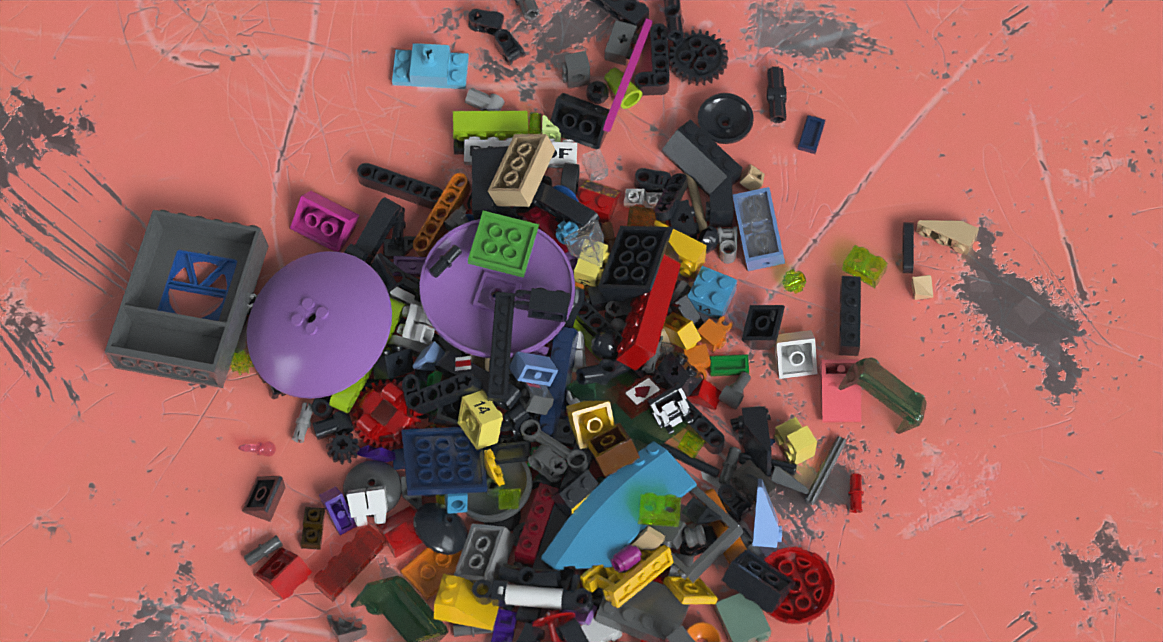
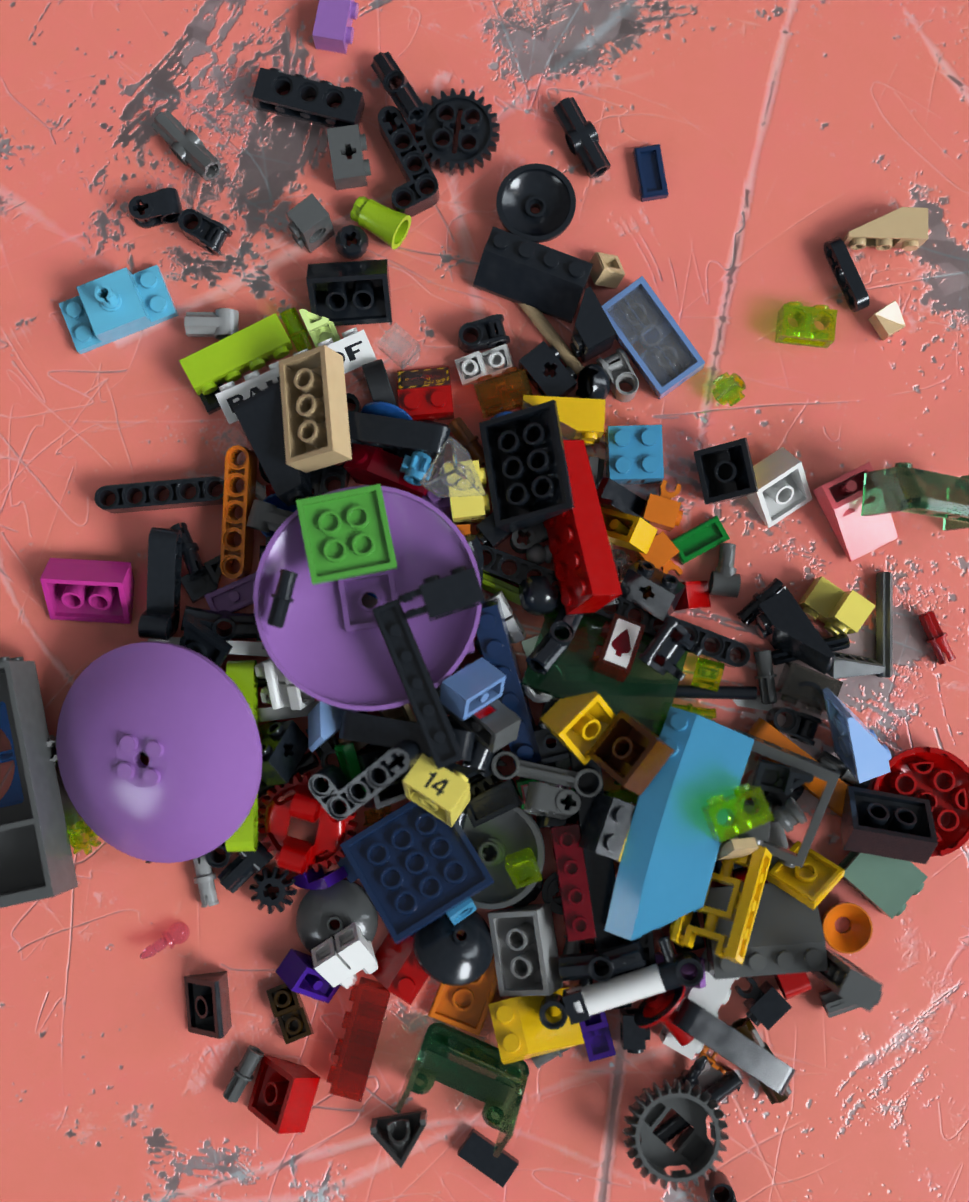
camera: 30 degrees left, 20 degrees up
sticker [455,356,471,371] -> none
yellow dish [484,449,505,487] -> none
dark pink tile [603,18,653,132] -> none
magenta brick [611,544,641,573] -> none
black beam [654,173,688,221] -> none
black brick [839,276,861,356] -> none

